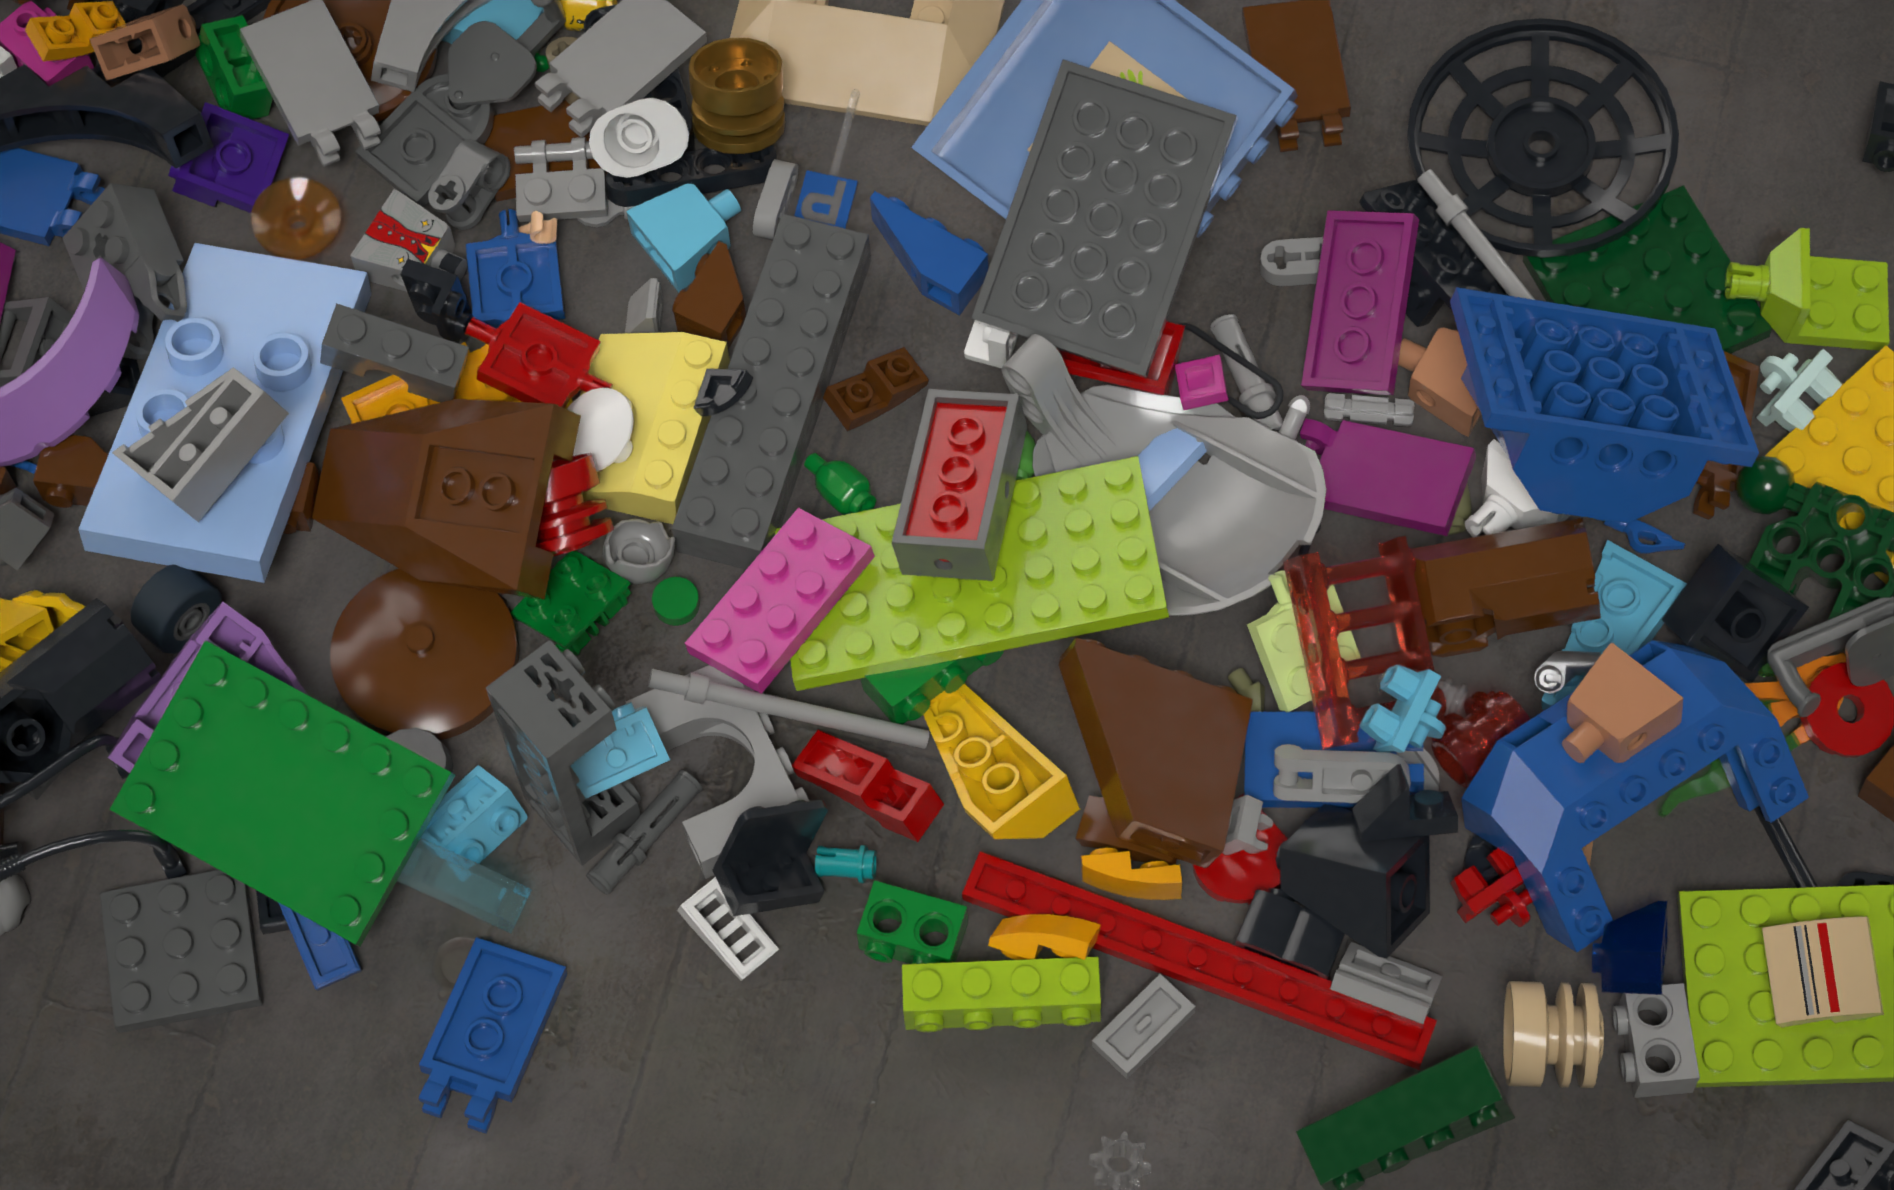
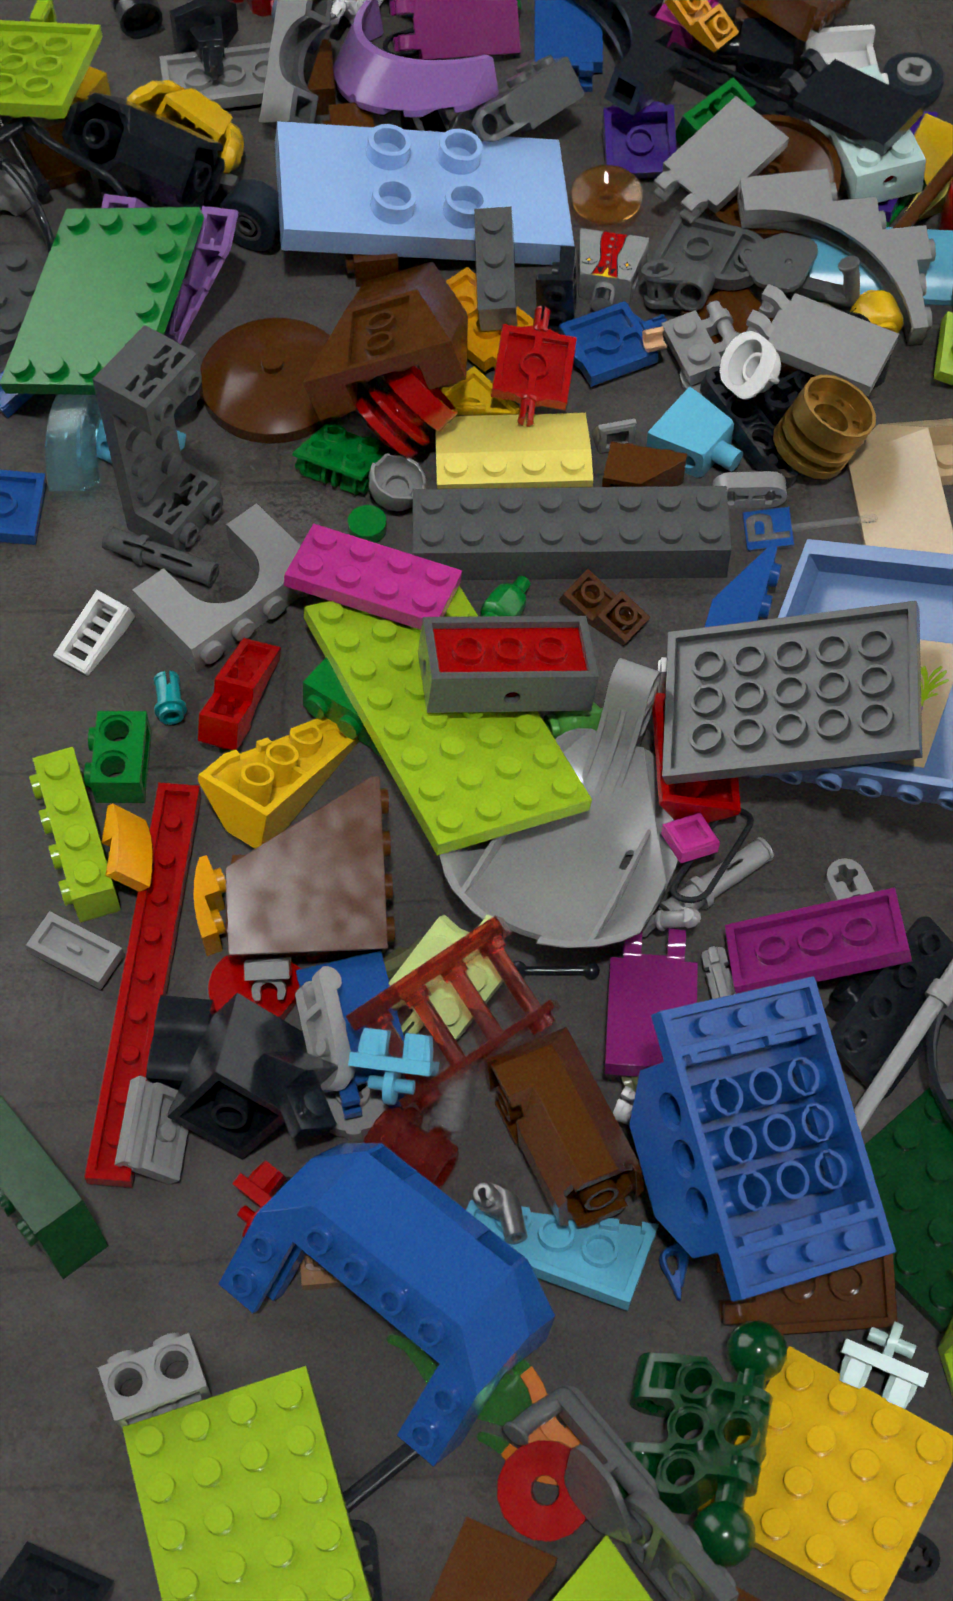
camera: 70 degrees right, 5 degrees down
nougat torso [90,4,200,81] -> none
light grey wedge [112,367,289,522] -> none
white dish [567,388,634,472] -> none
medium azure bracket [570,702,670,799] -> none
light grey bar [648,669,929,749] -> none
black tile [694,369,753,416] -> none
black bracket [712,800,828,916] -> none
light blue tile [1138,428,1207,511] -> none
tan wheel [1503,981,1604,1088] -> none
nougat torso [1562,643,1683,763] -> none
clear blue slope [1592,901,1668,995] -> none
black slope [1661,544,1809,683] -> none
tan slope [1762,916,1884,1028] -> none

